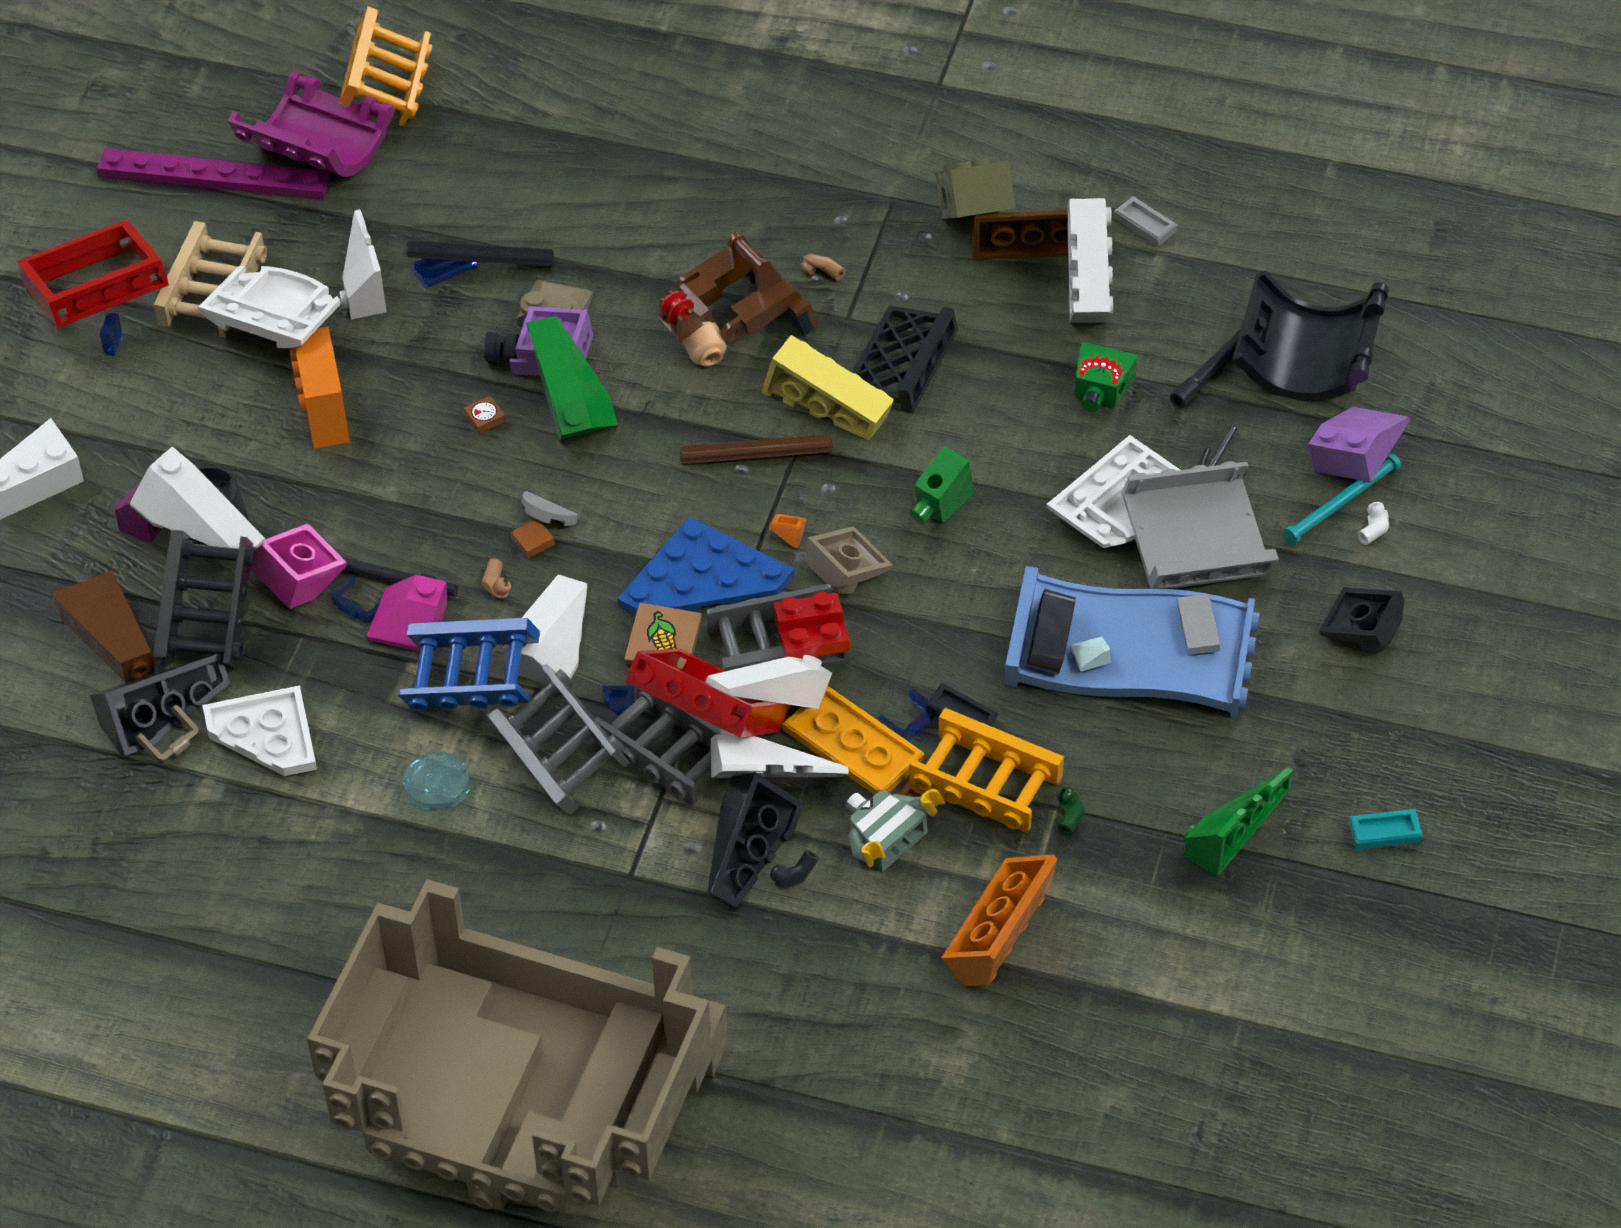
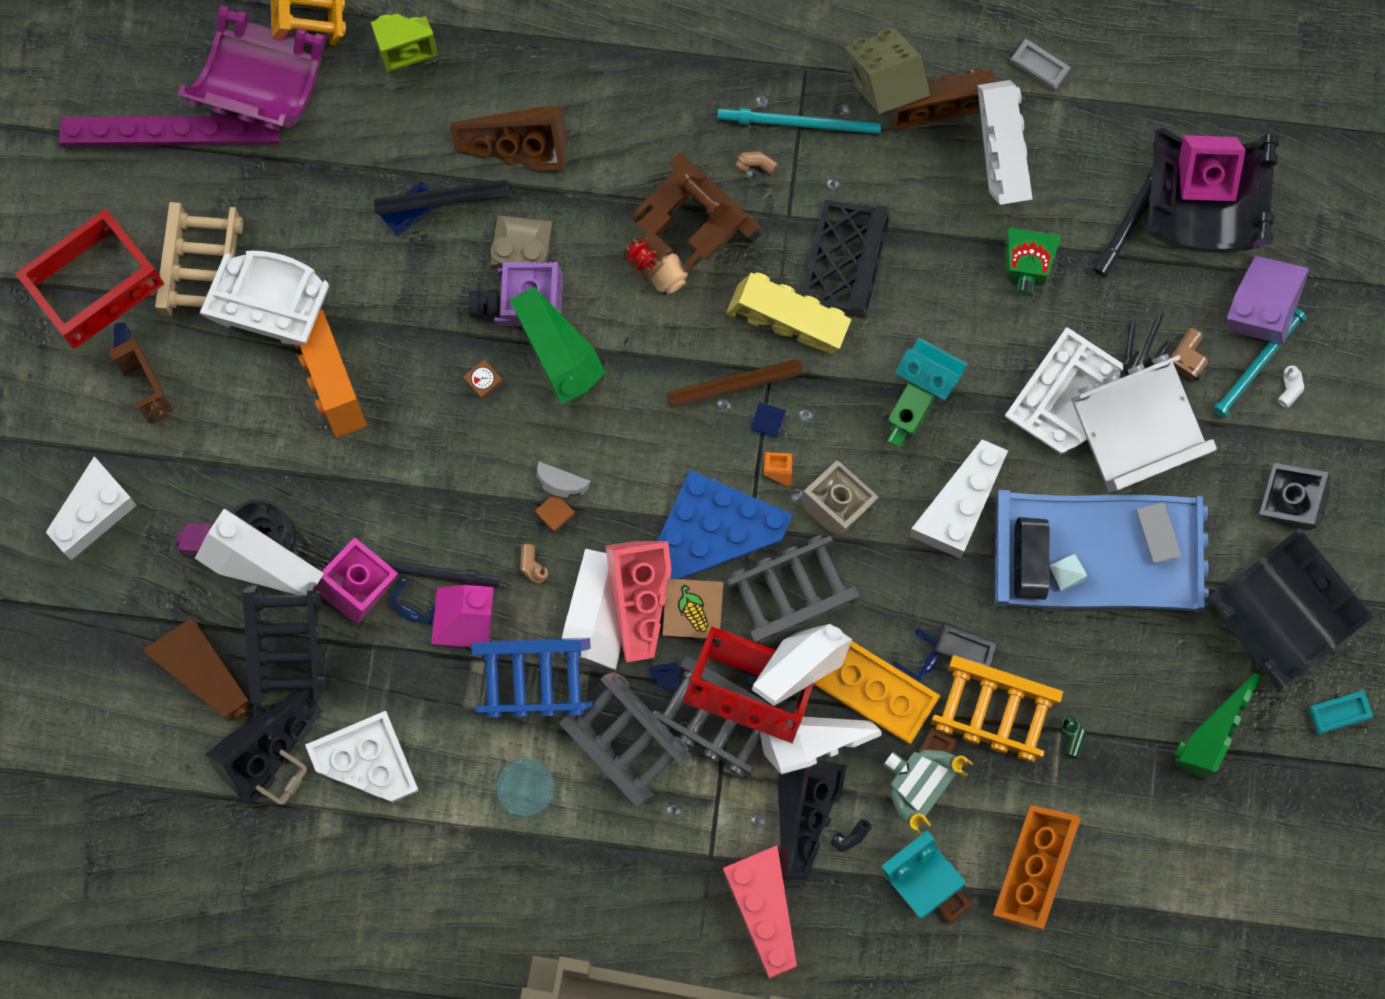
camera: 10 degrees left, 25 degrees up
white wedge [339,210,386,320] -> none
red plate [774,591,851,659] -> none
none -> reddish brown panel [109,338,174,423]
none -> lime slope [371,14,438,72]
none -> reddish brown wedge [450,106,567,171]
none -> coral wedge [605,541,672,663]
none -> teal bar [717,108,881,134]
none -> coral wedge [723,846,797,980]
none -> clear blue tile [751,402,786,438]
none -> teal bracket [882,830,966,919]
none -> teal panel [895,337,968,400]
none -> white wedge [909,440,1008,559]
none -> reddish brown tile [936,890,973,925]
none -> medium nougat piece [1170,328,1209,382]
none -> dark pink slope [1179,135,1246,201]
none -> black hinge [1205,528,1374,691]

